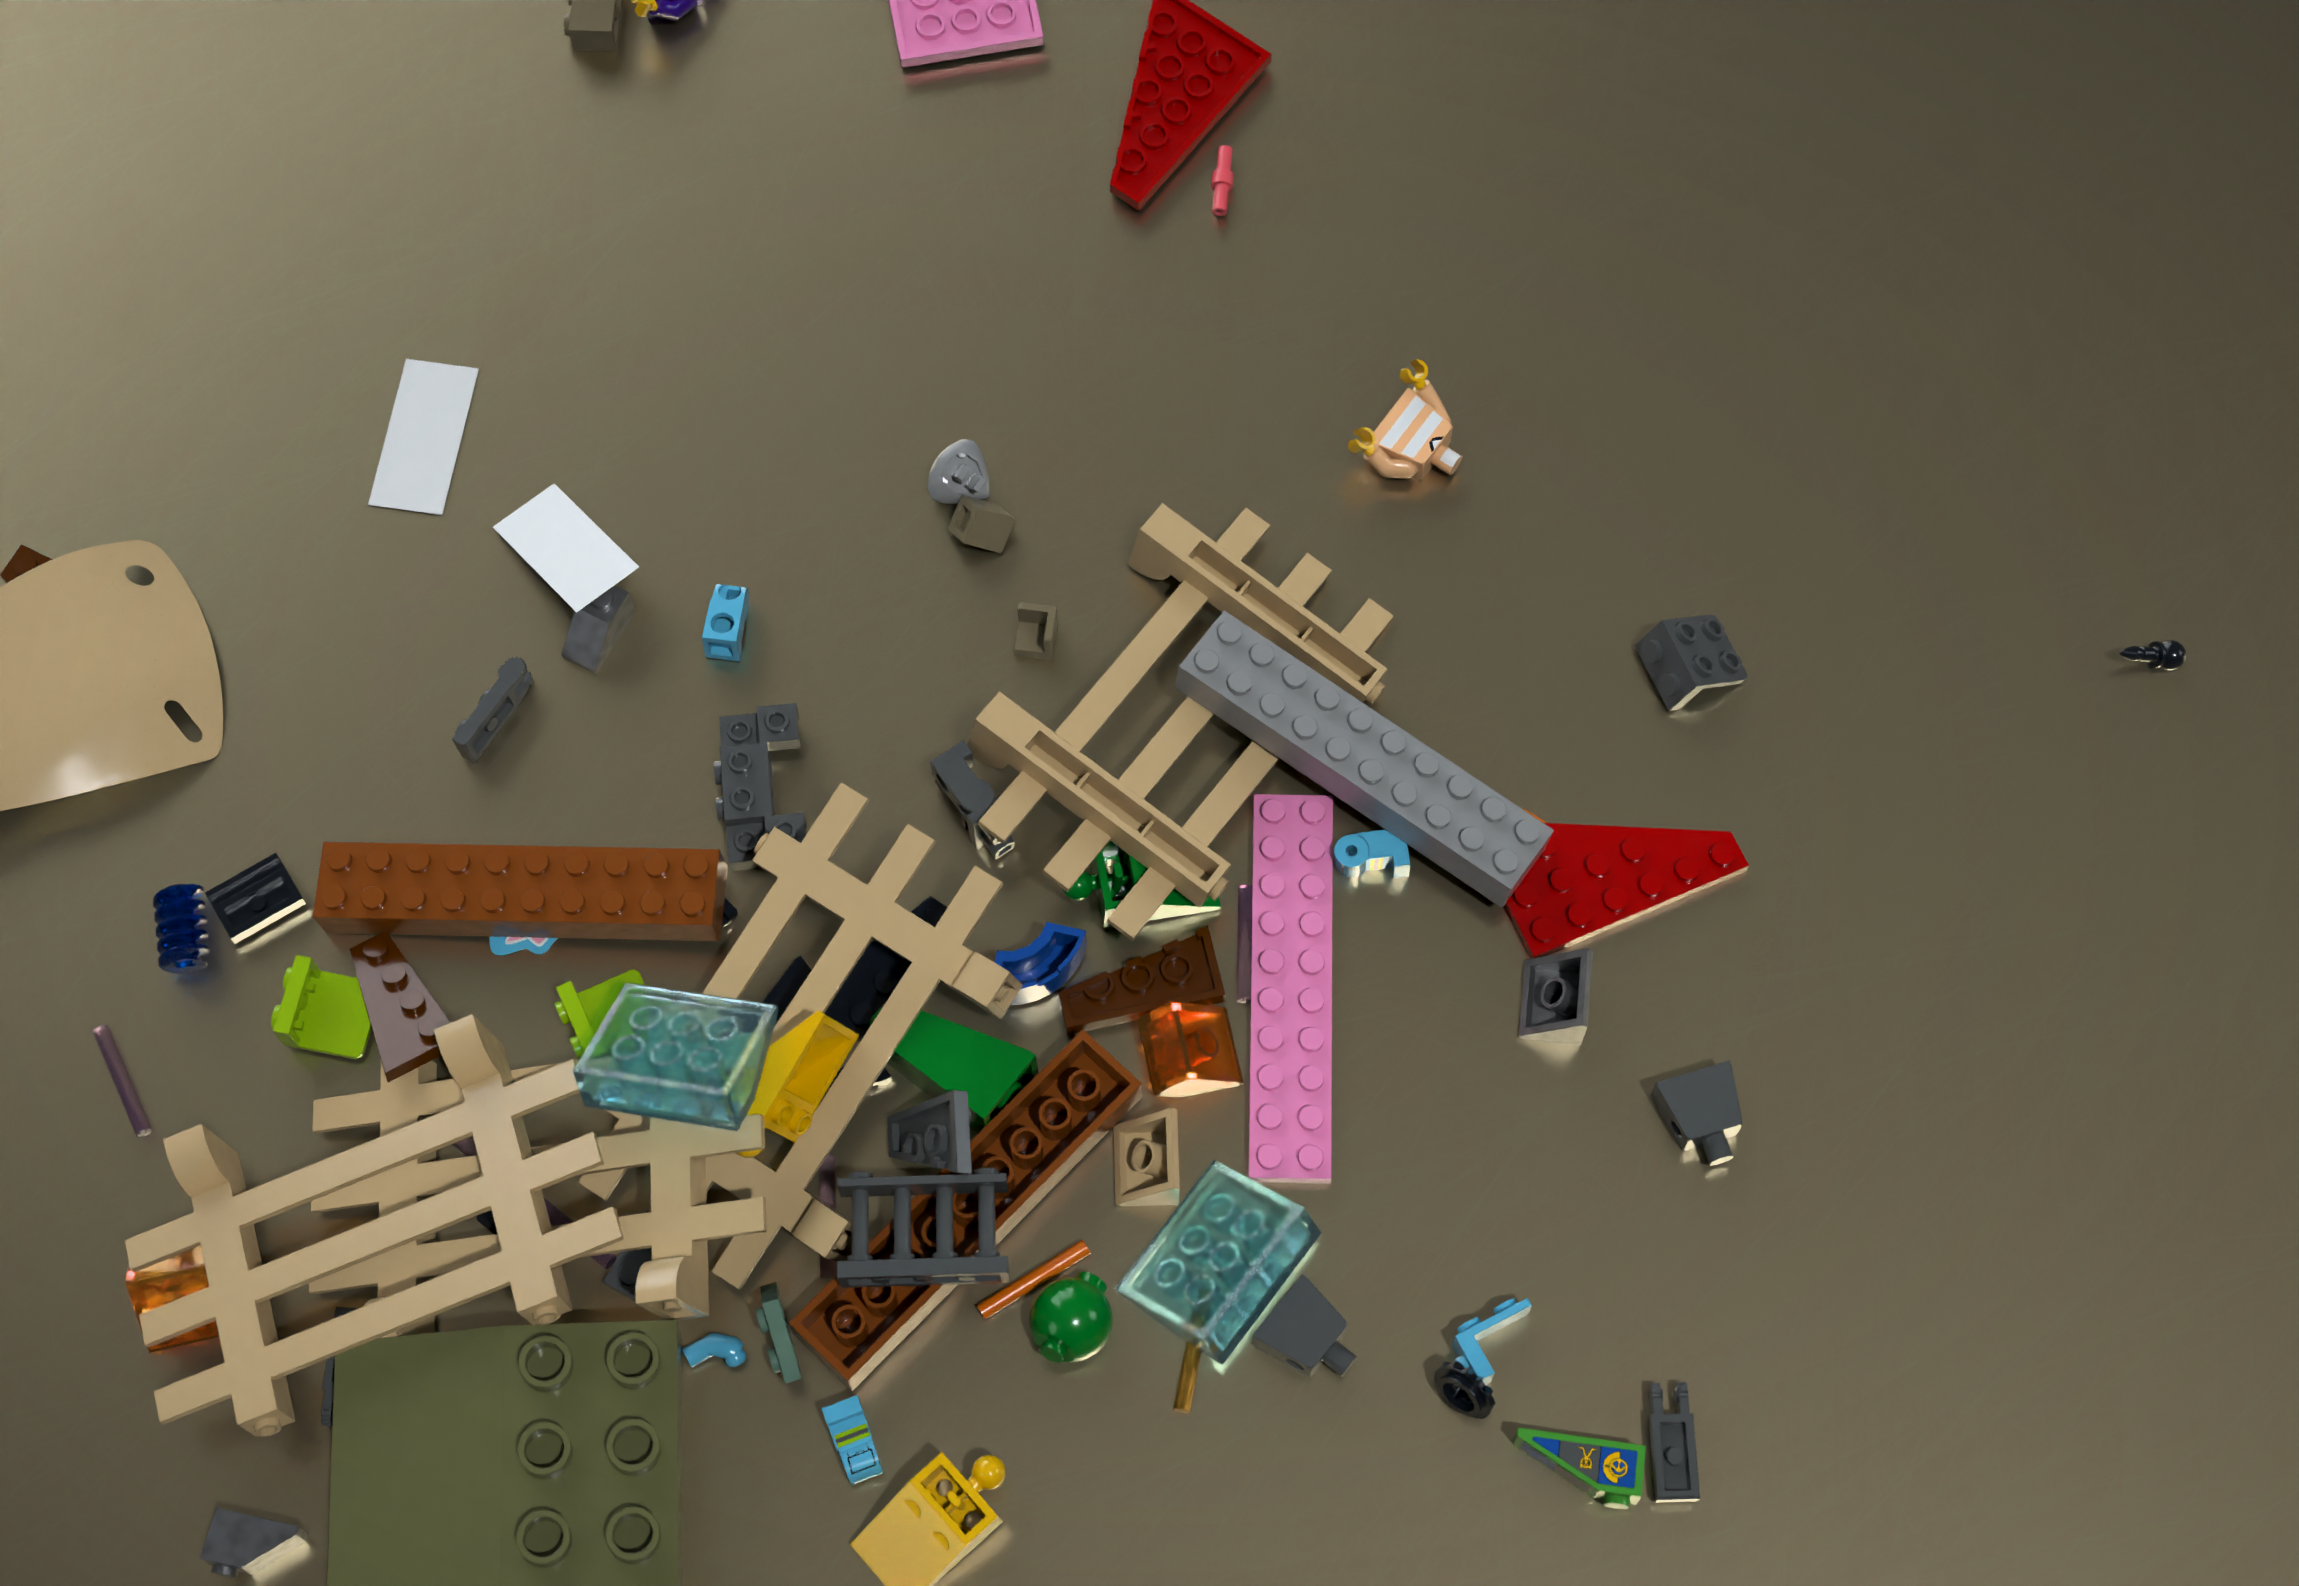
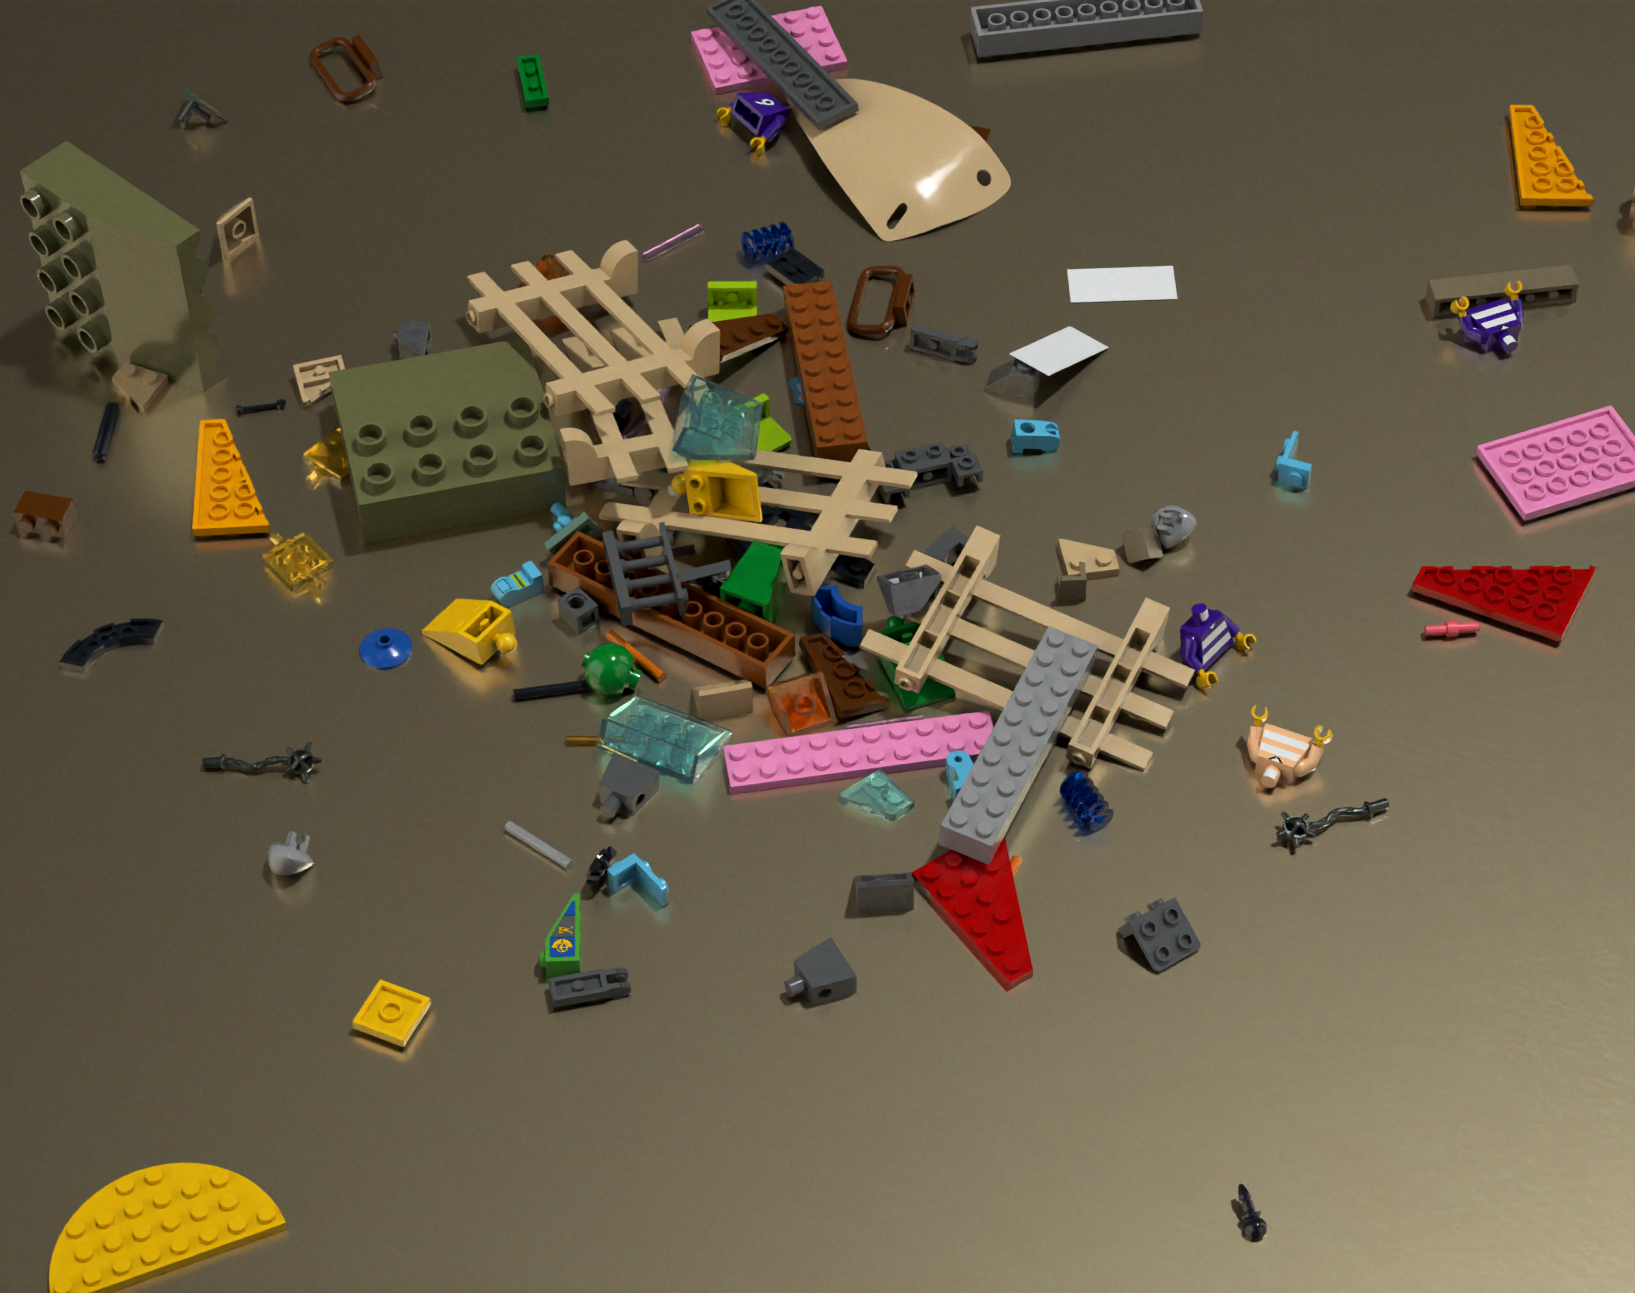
camera: 80 degrees right, 20 degrees down
none -> light grey bar [504,821,574,870]
none -> black bar [513,680,592,700]
none -> dark grey brick [558,587,599,635]
none -> clear light blue wing [839,769,915,822]
none -> reddish brown bar [847,265,916,335]
none -> flat silver slope [876,564,942,619]
none -> tan wing [1058,539,1120,580]
none -> clear blue piece [1059,770,1114,831]
none -> dark purple torso [1180,603,1256,689]
none -> medium azure bracket [1275,431,1312,489]
none -> pearl dark grey piece [1276,798,1389,848]

